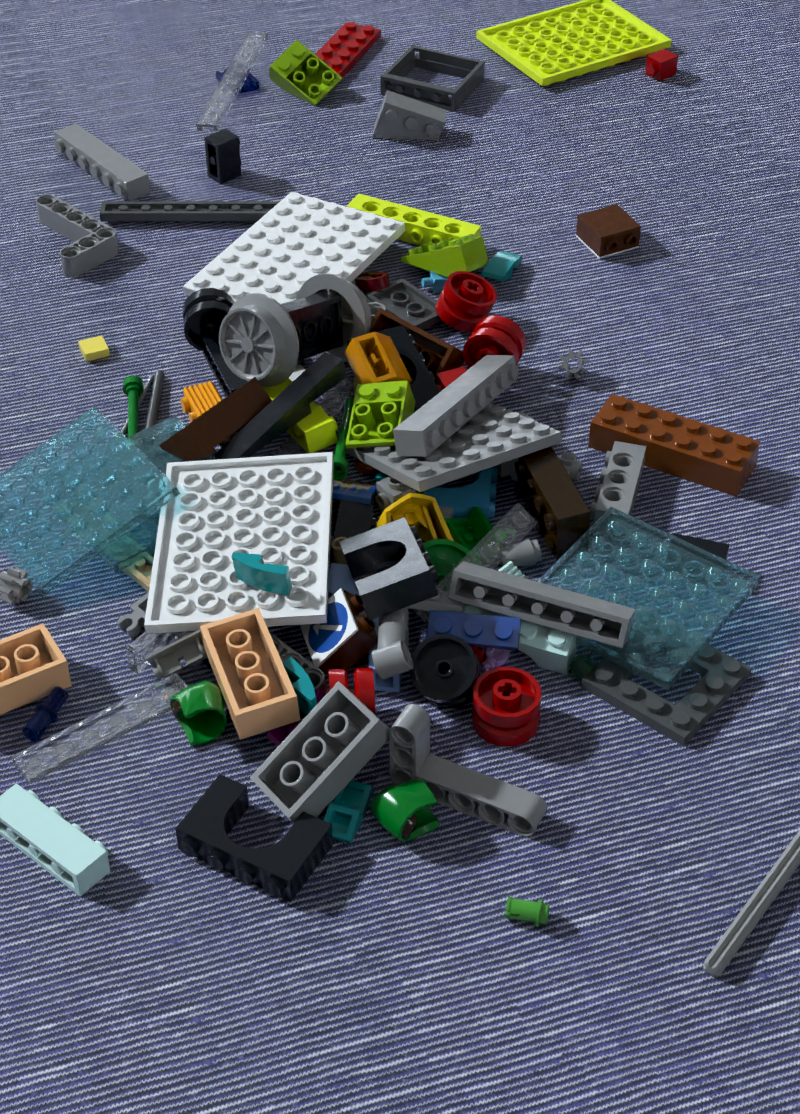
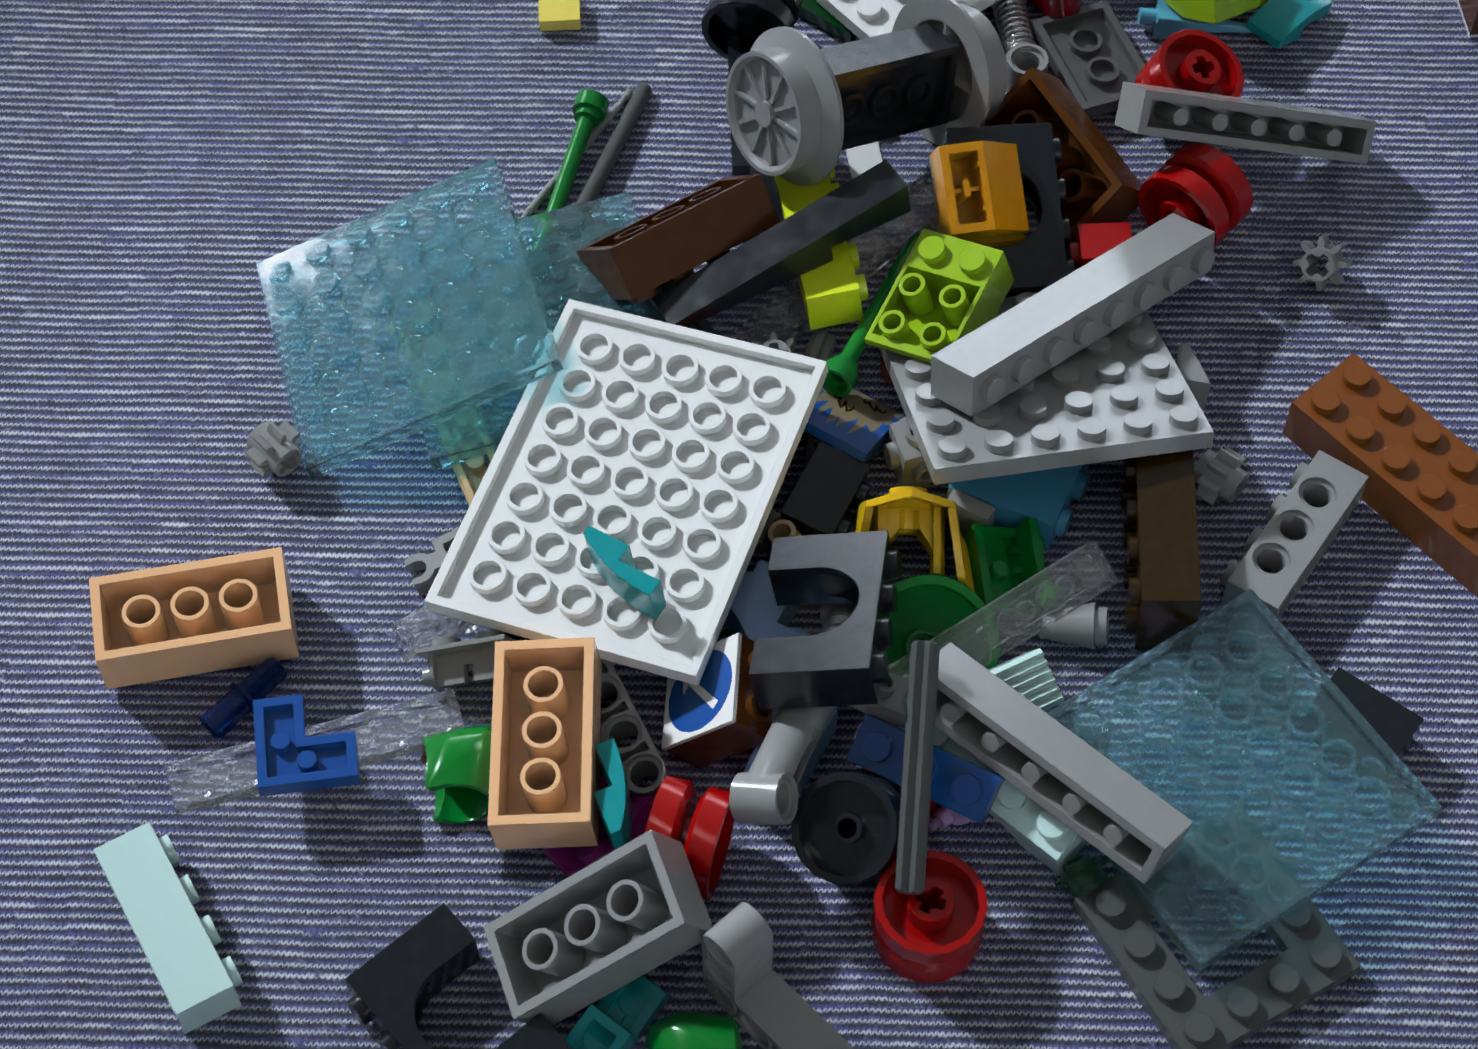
camera: 20 degrees right, 15 degrees up
light orange brick [180,380,222,423] -> none
none -> blue plate [253,694,361,797]
none -> dark grey axle [895,640,940,895]
none -> light grey brick [1114,81,1377,164]

